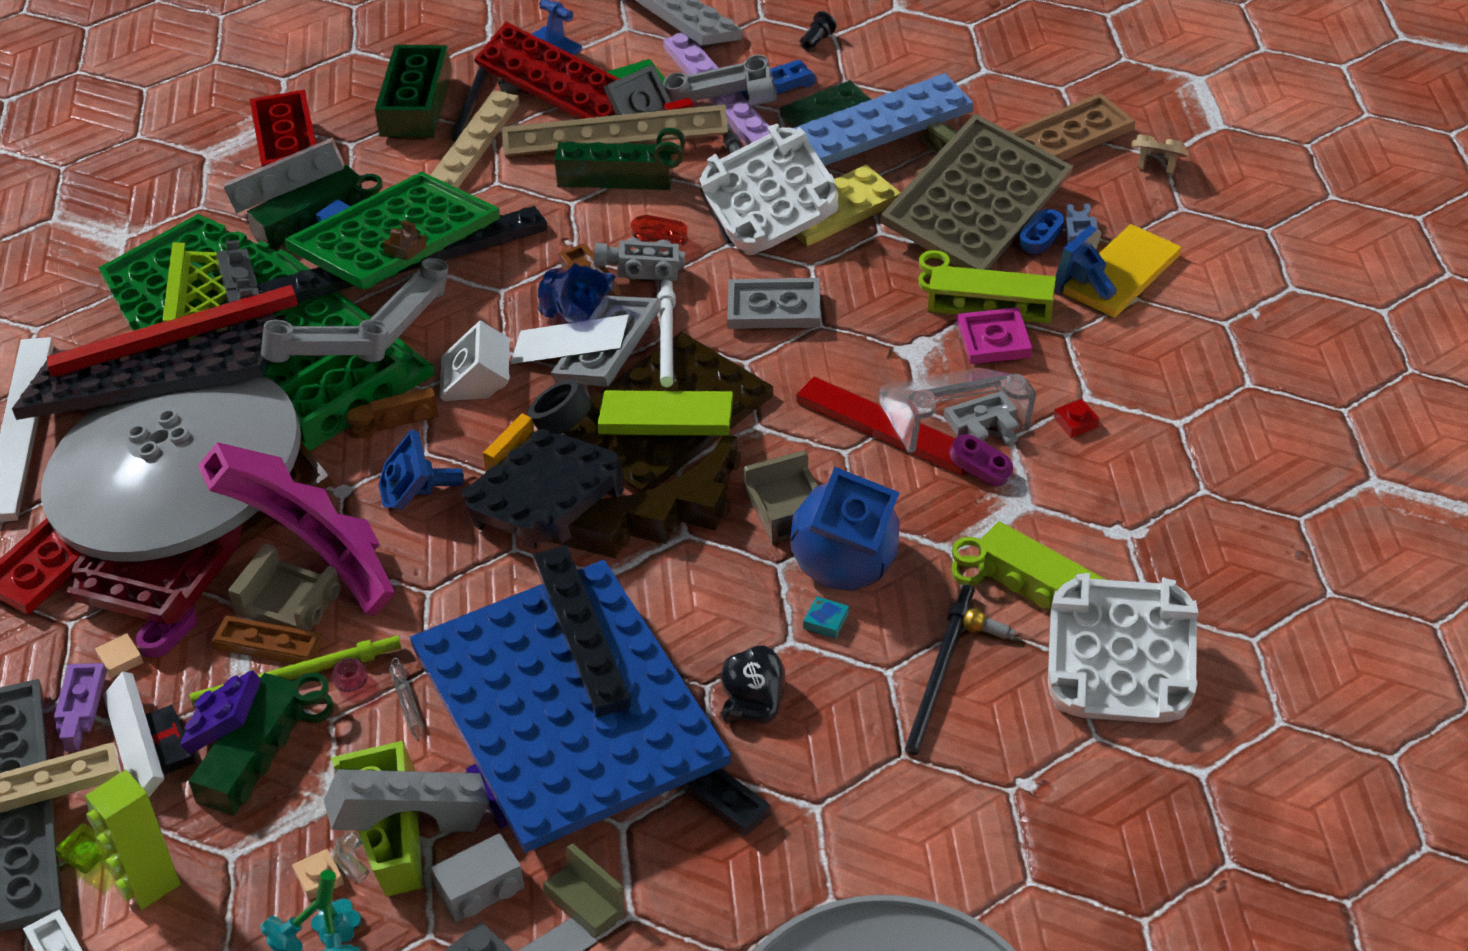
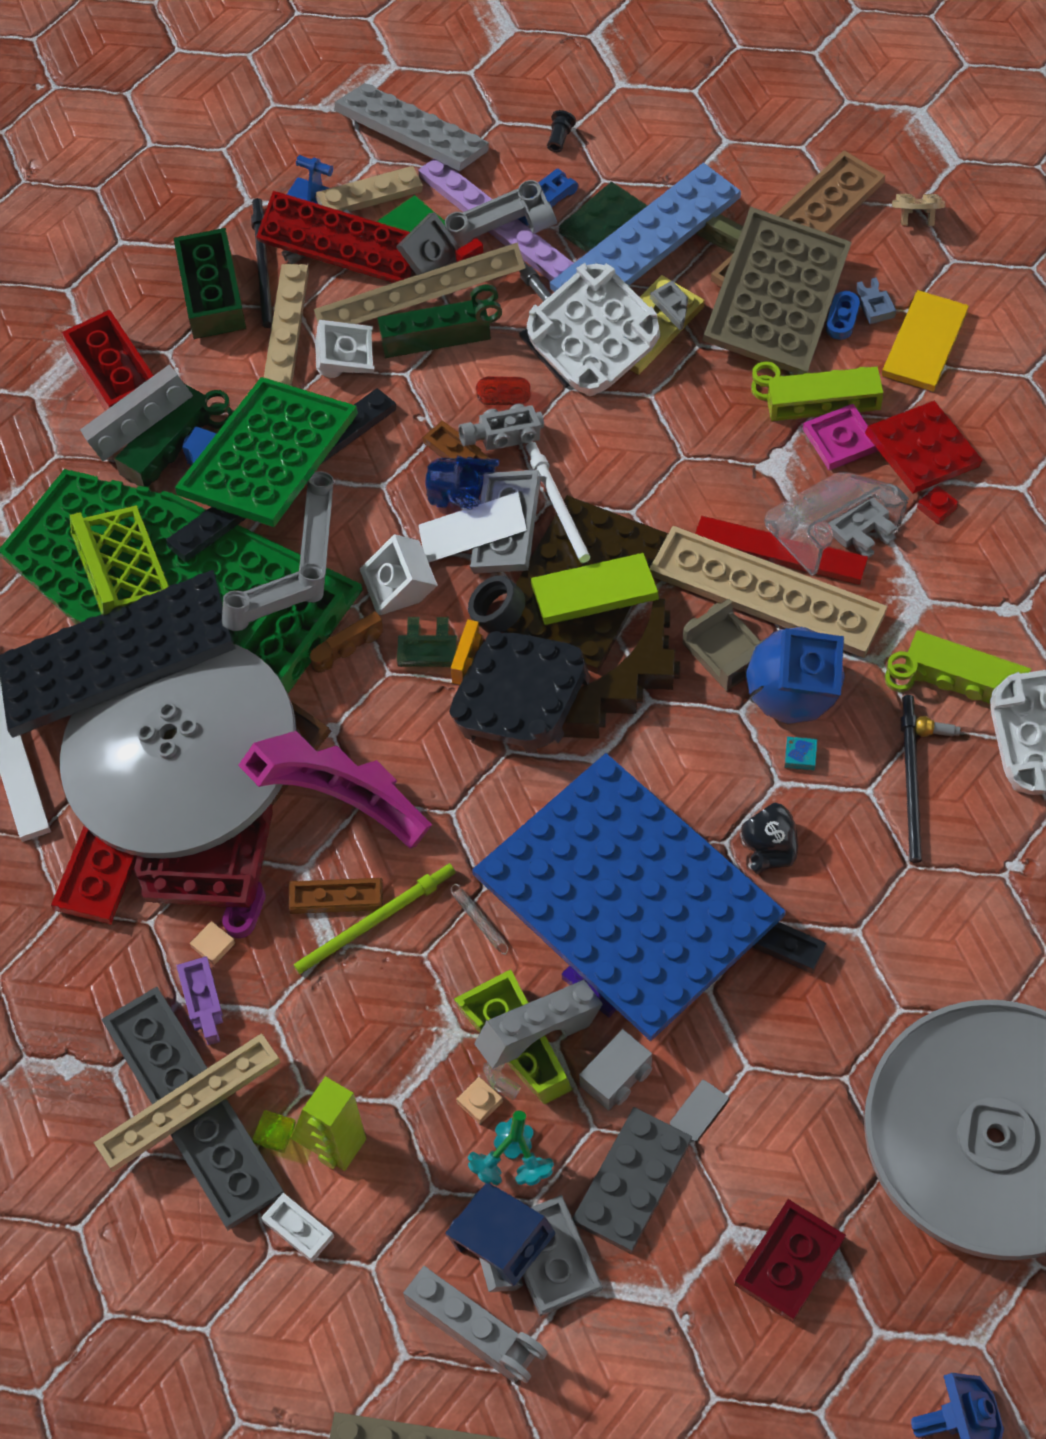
camera: 15 degrees left, 15 degrees up
red tile [47,285,298,377] -> none
white tile [103,671,164,797] -> none
black tile [145,705,196,775] -> none
dark purple plate [180,670,262,755] -> none
dark green hinge [188,672,334,816] -> none
dark grey plate [217,240,259,303] -> none
dark tan panel [228,543,341,631] -> none
clear pink plate [331,658,368,692] -> none
blue piece [378,430,464,511] -> none
reddish brown tile [382,221,427,261] -> none
black plate [533,545,631,717] -> none
olive panel [543,844,624,938] -> none
light grey plate [727,278,820,329] -> none
magenta plate [949,434,1013,486] -> none
blue piece [1054,225,1117,300] -> none
none -> white slope [315,320,374,378]
none -> tan plate [316,166,423,212]
none -> clear green plate [397,617,457,667]
none -> light grey tile [650,281,688,330]
none -> tan plate [650,526,887,658]
none -> red plate [865,400,983,494]

